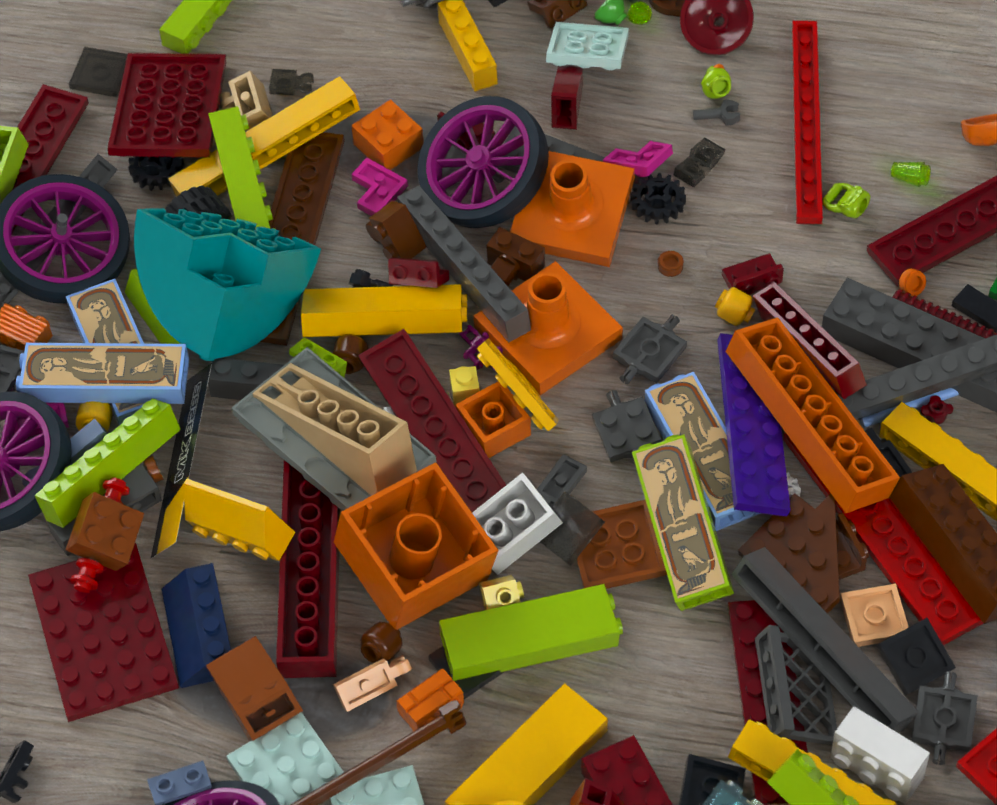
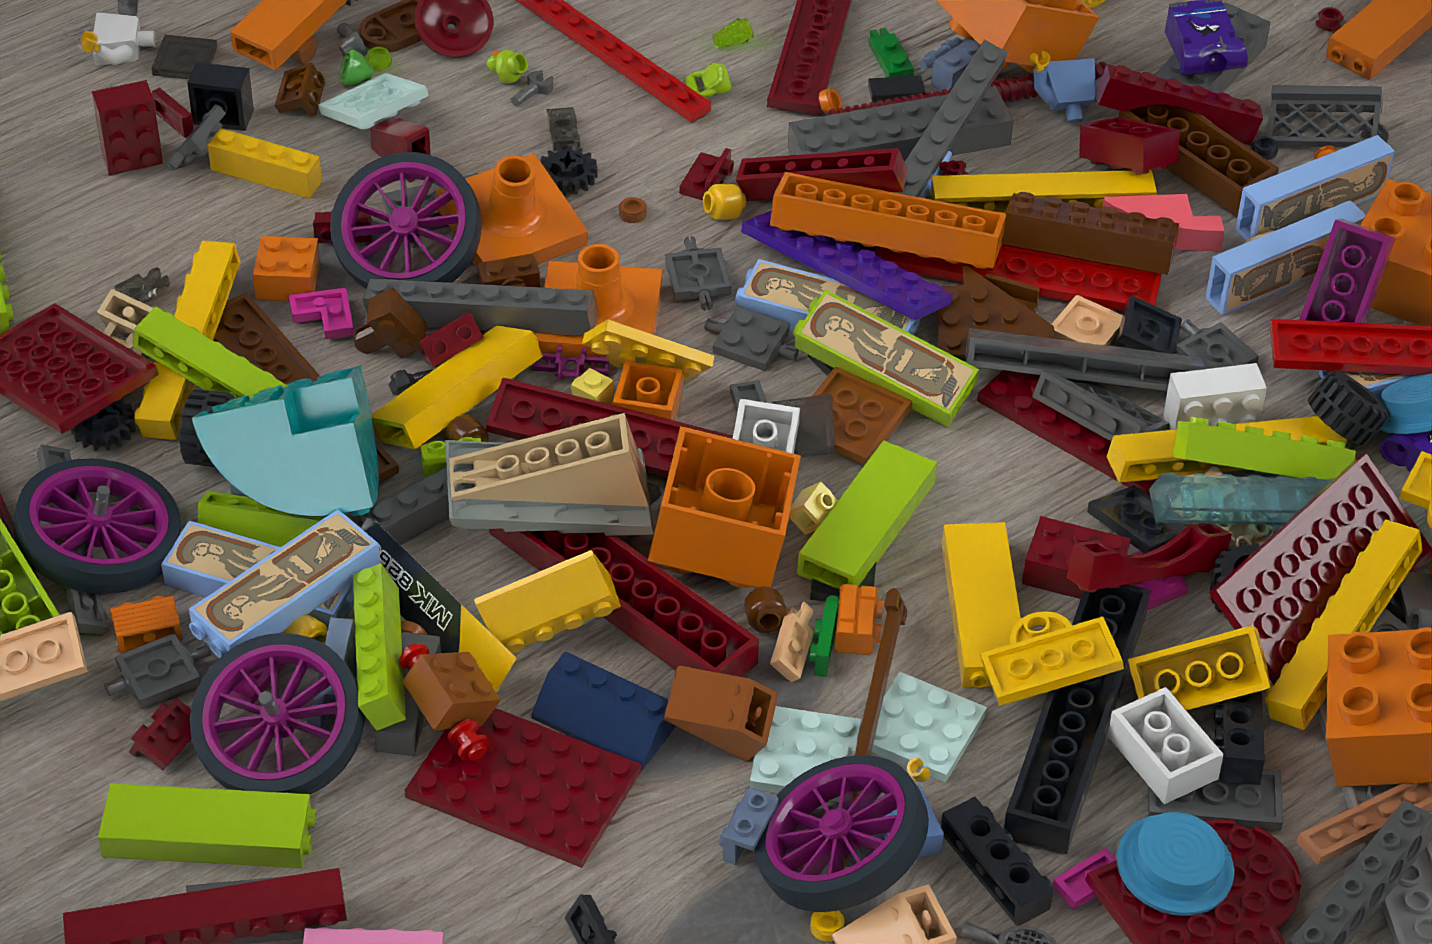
camera: 50 degrees left, 10 degrees down
dark pink plate [603,141,673,177] -> none
none -> green hinge [809,595,839,677]

